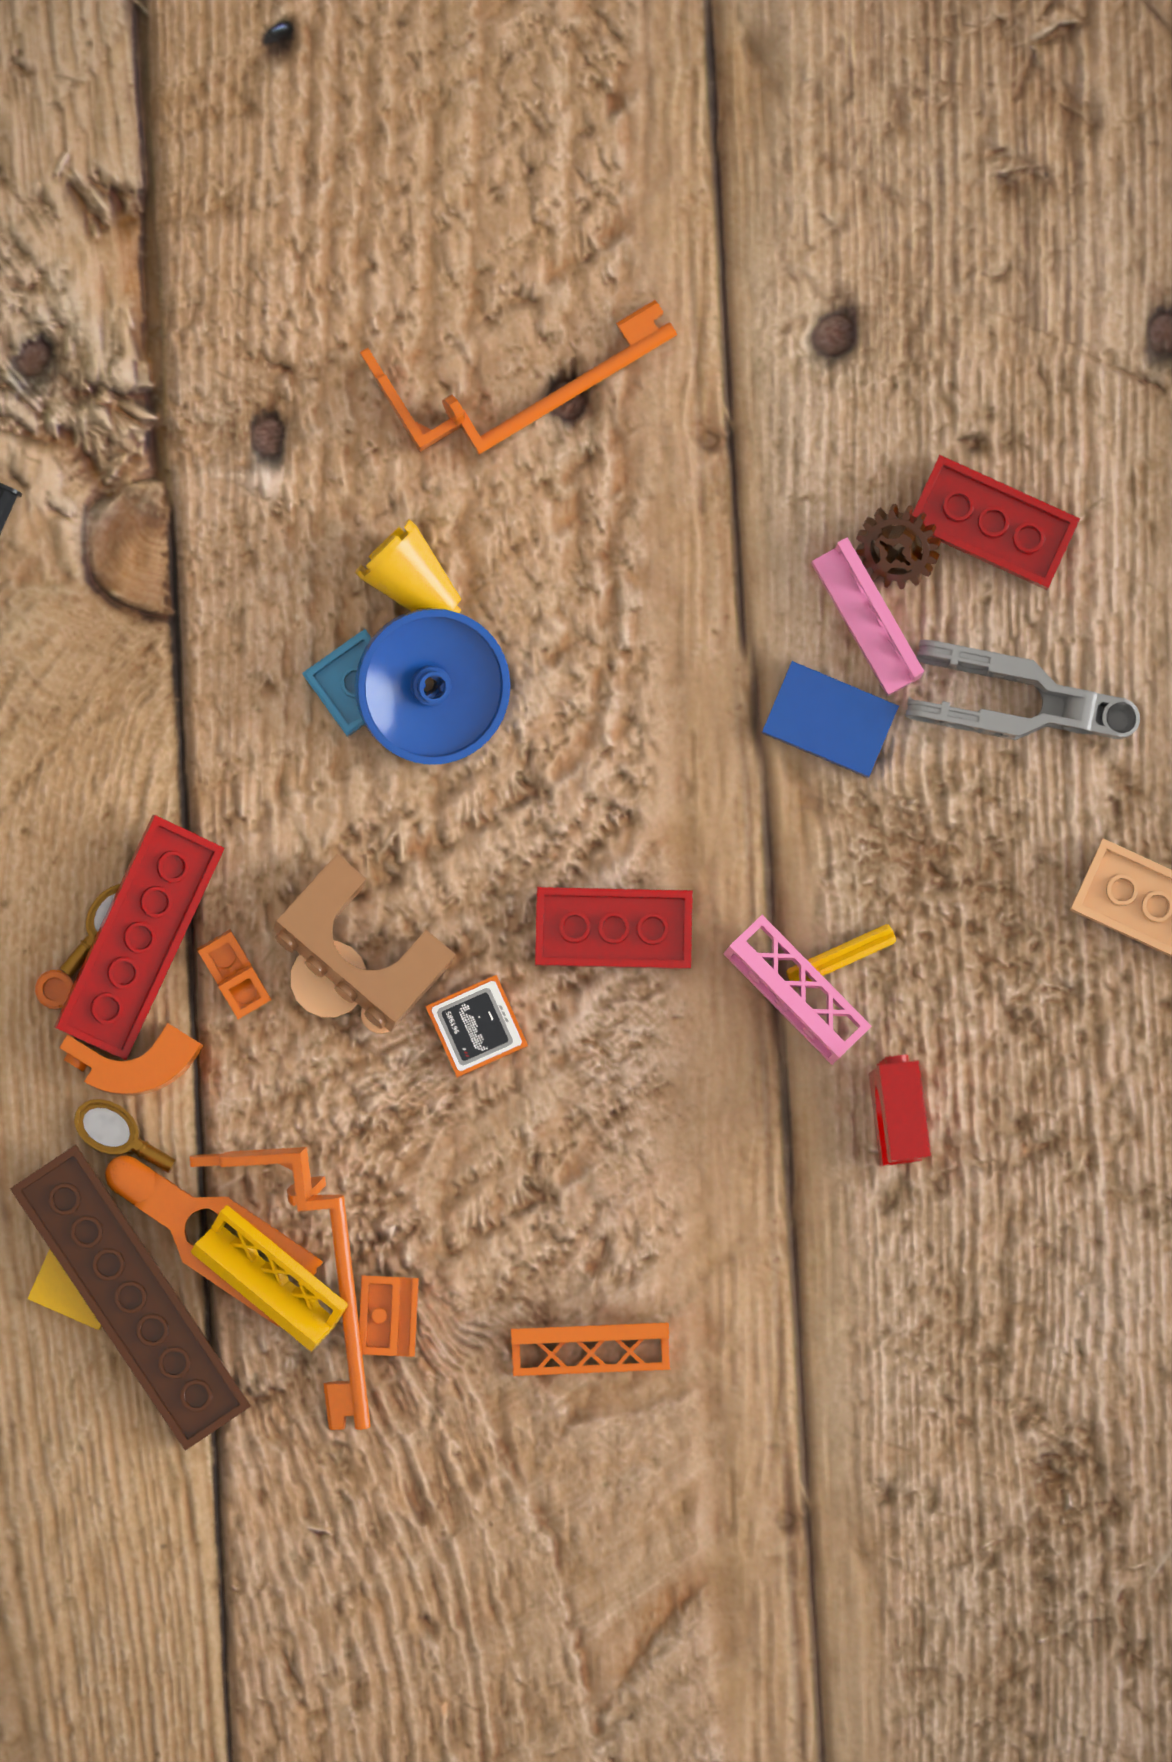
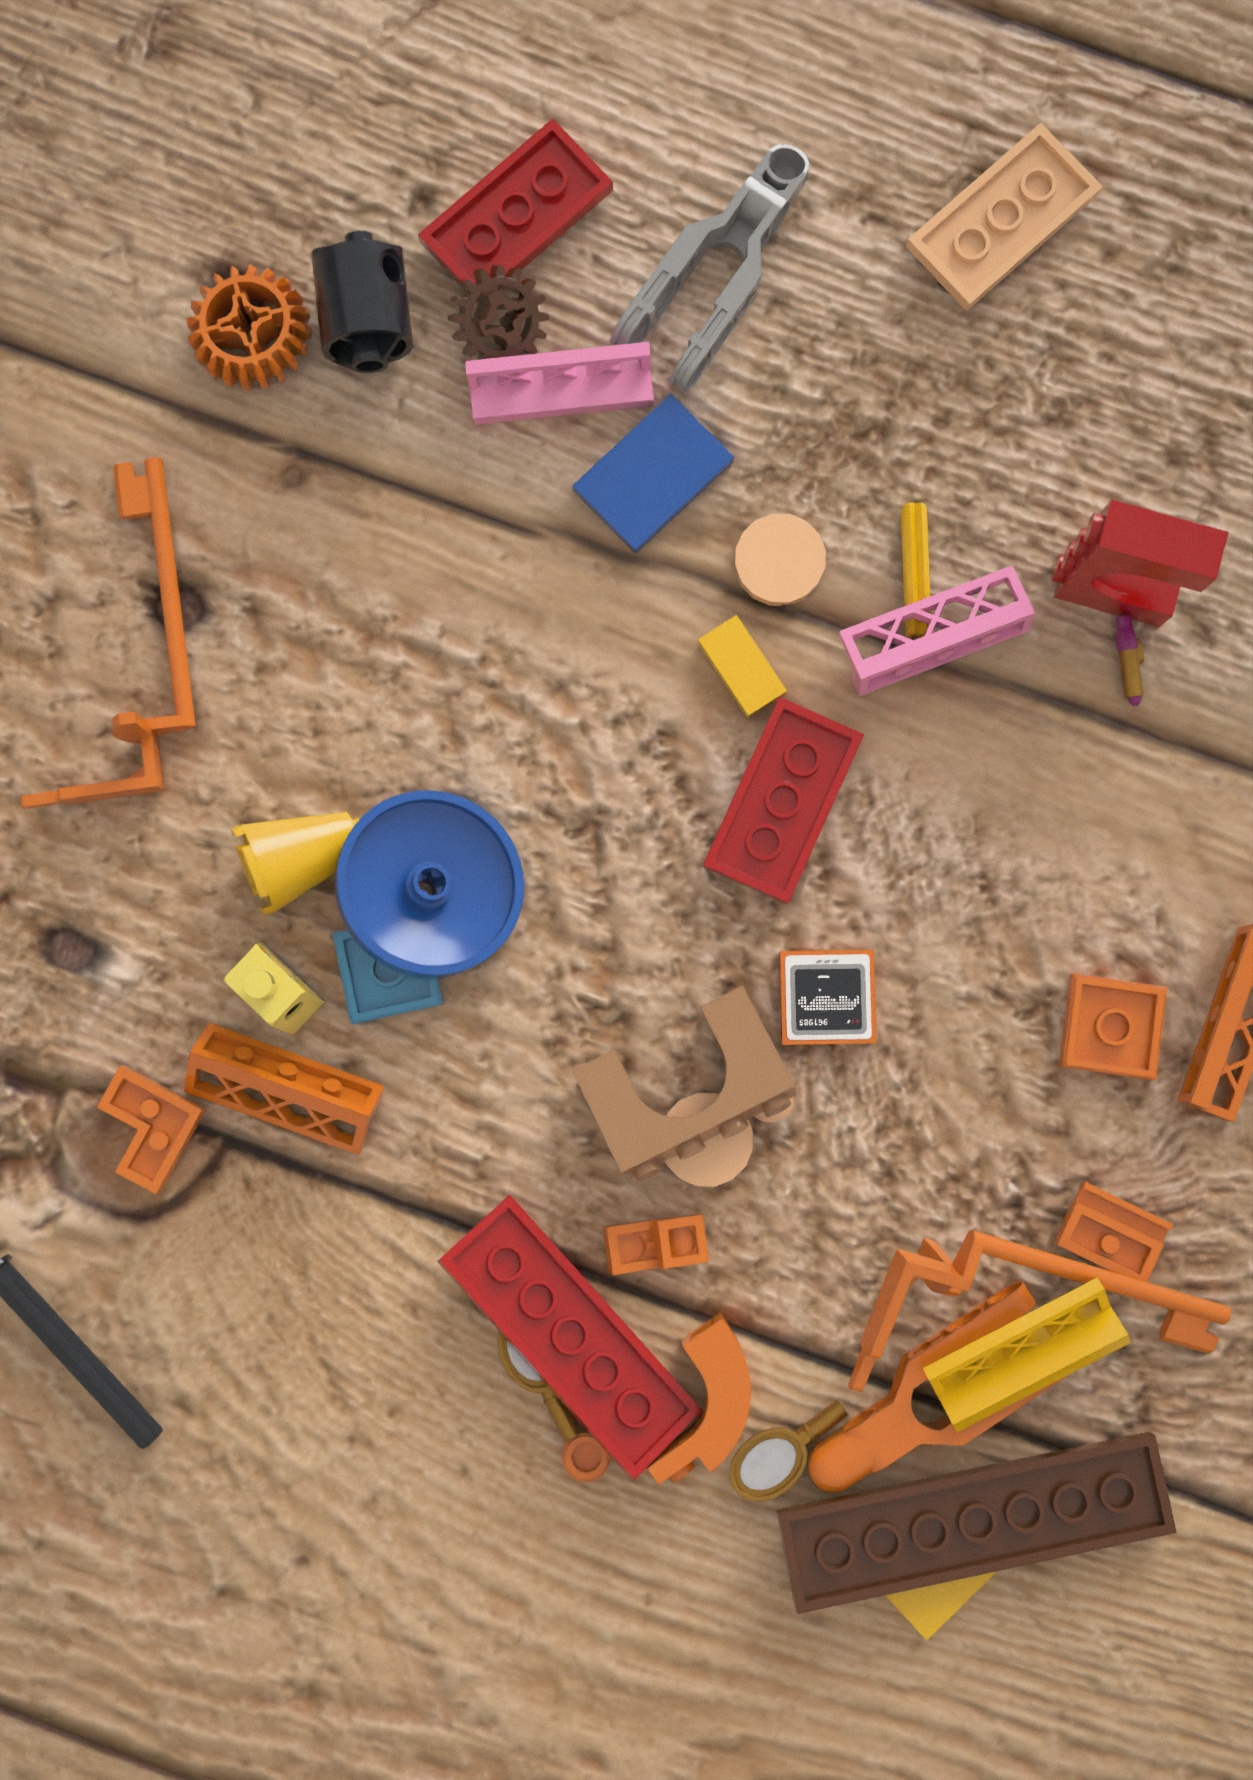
camera: 60 degrees left, 0 degrees up
none -> orange plate [97,1065,207,1194]
none -> orange fence [184,1023,384,1155]
none -> orange gear [186,264,312,392]
none -> light yellow torso [223,941,326,1036]
none -> black cylinder [311,231,414,373]
none -> yellow tile [698,615,787,719]
none -> light nougat tile [735,514,826,606]
none -> orange tile [1059,974,1167,1081]
none -> piece [1115,615,1144,706]

